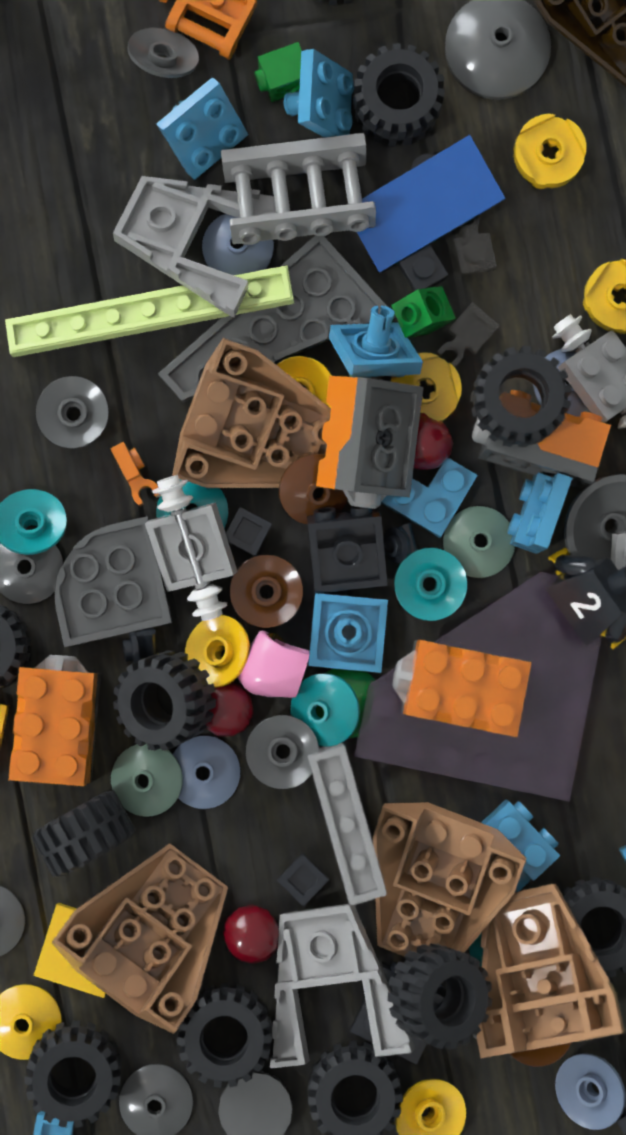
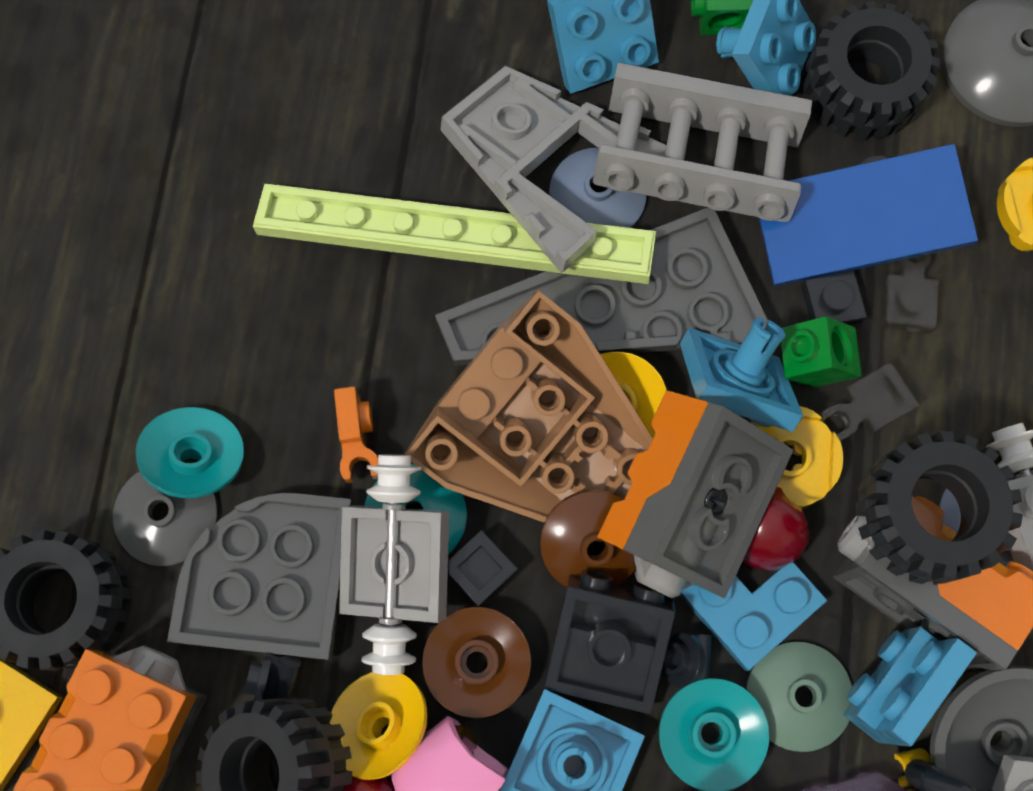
camera: 25 degrees right, 10 degrees down
dark grey dish [36,376,109,449] -> none

